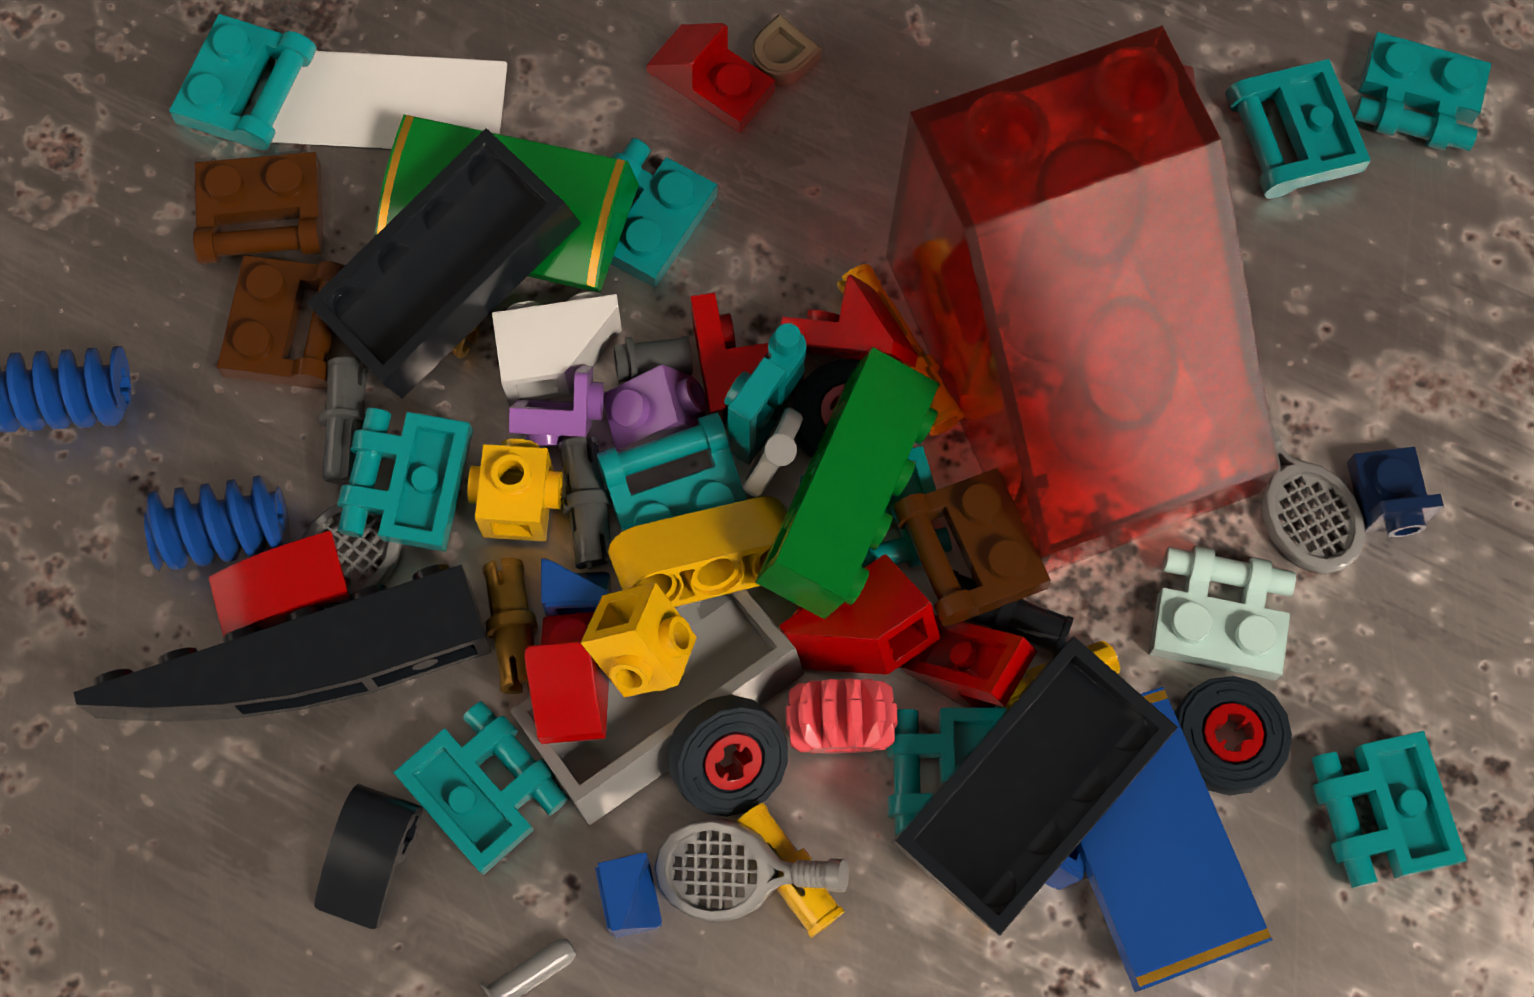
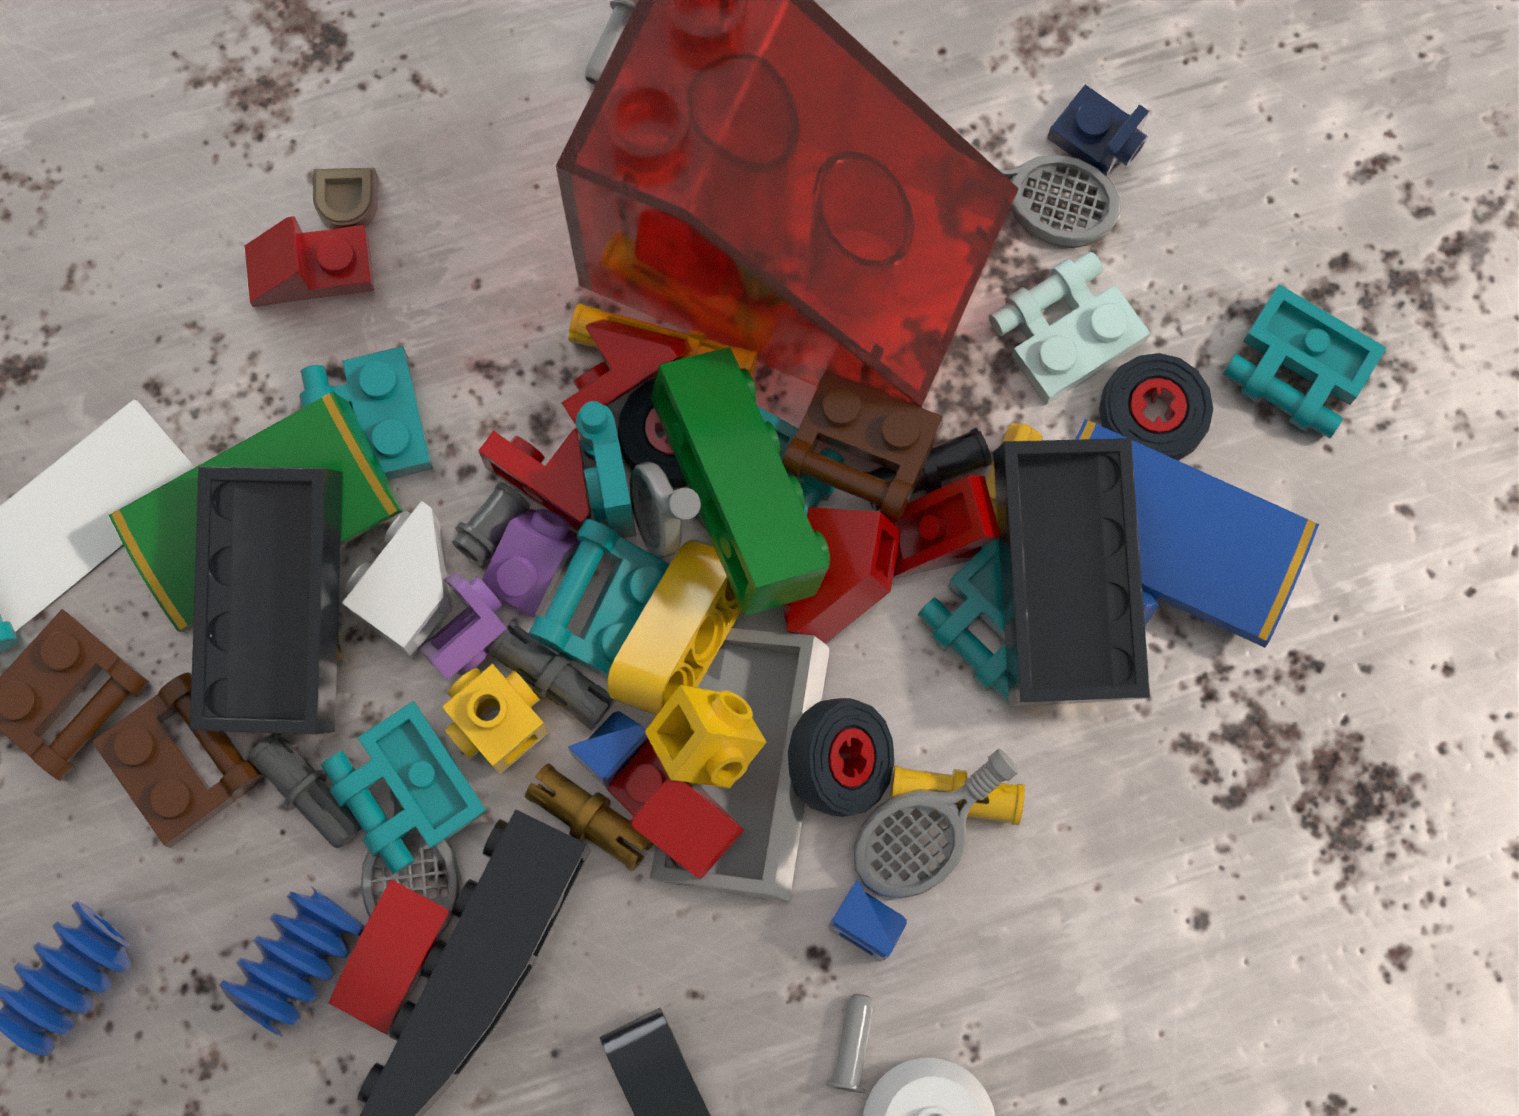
camera: 45 degrees left, 5 degrees up
teal plate [393,701,569,875] -> none
coral gear [785,678,898,754] -> none

